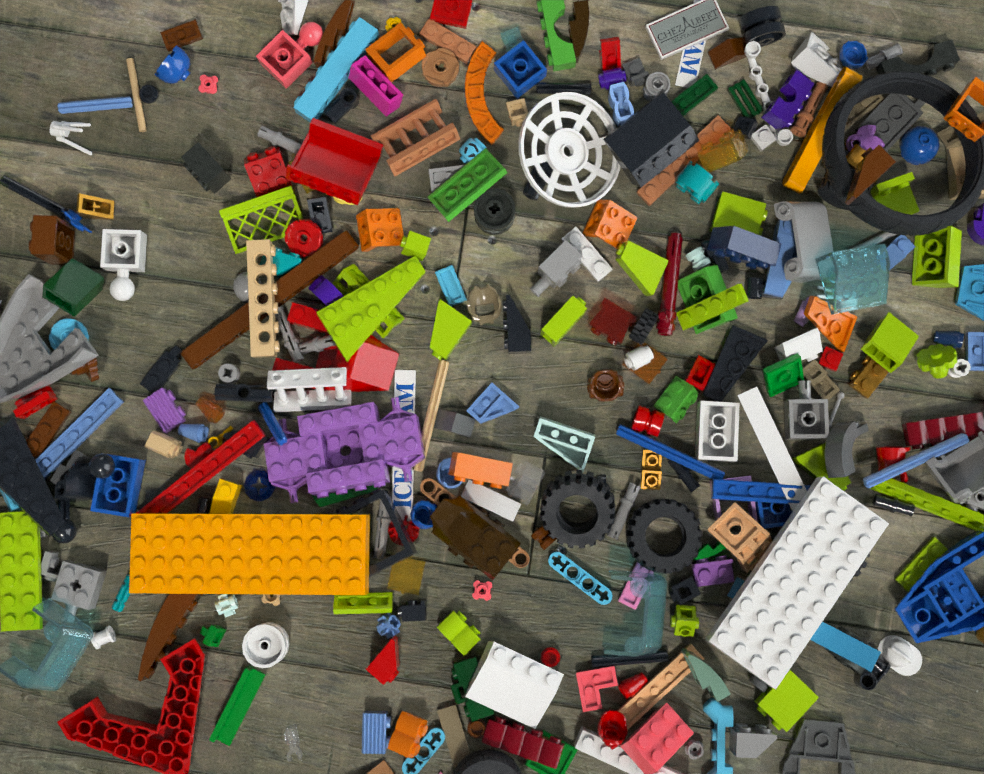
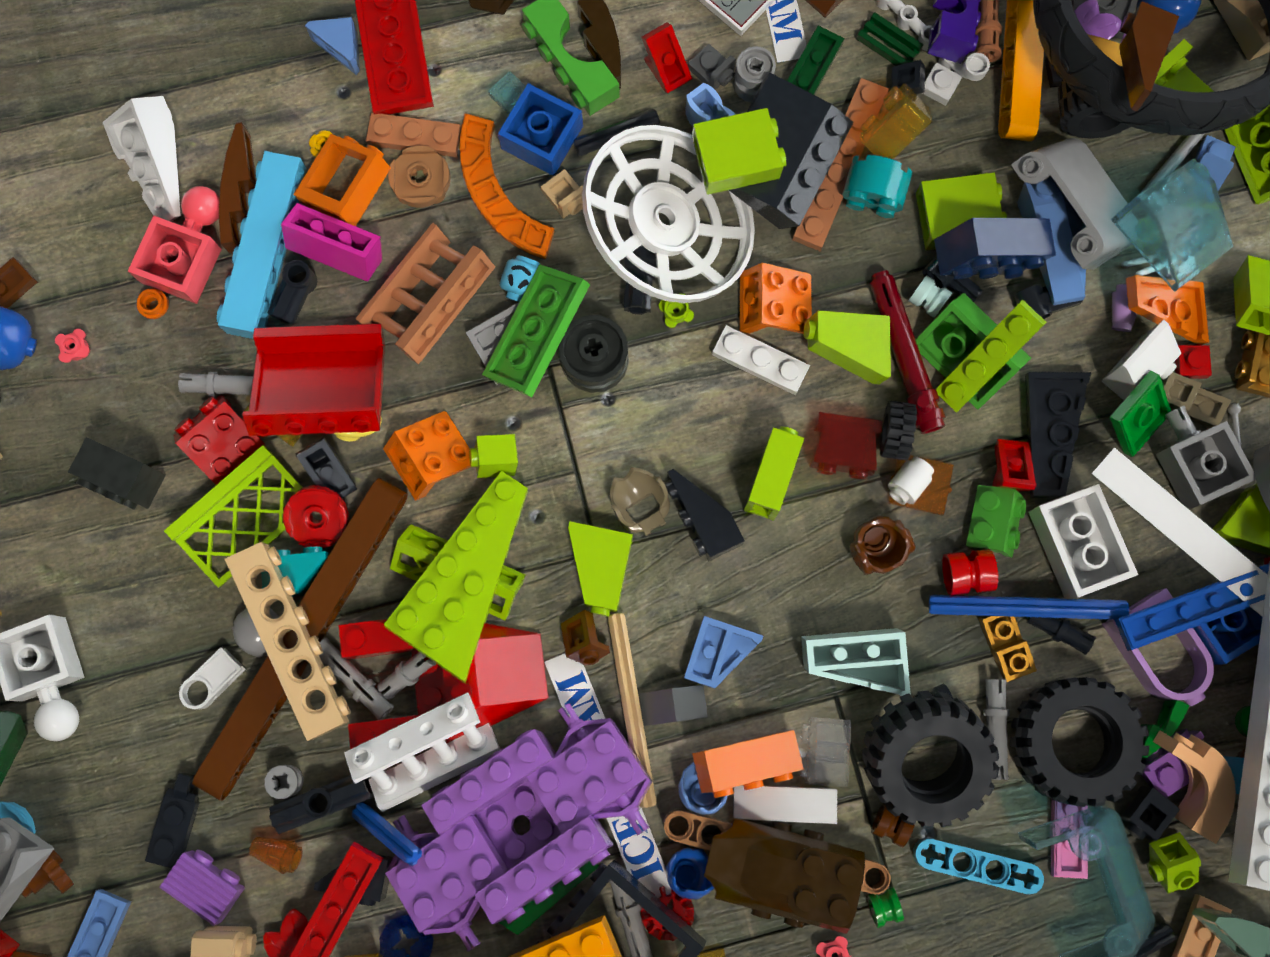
camera: 25 degrees left, 5 degrees down
medium blue cone [178,424,209,443] -> none
yellow hand [208,426,233,448] -> none
dark purple brick [308,275,344,306] -> none
medium azure tile [435,265,467,307] -> none
light grey brick [530,240,582,297] -> none
dark purple brick [598,67,627,90] -> none
light nougat bracket [707,503,772,573] -> none
none -> orange plate [137,288,169,319]
none -> white piece [179,647,246,710]
none -> reddish brown bracket [561,610,610,665]
none -> lime plate [659,293,694,328]
none -> lime brick [692,108,786,195]
none -> green wheel [867,887,904,928]
none -> light nougat arch [1153,731,1236,844]

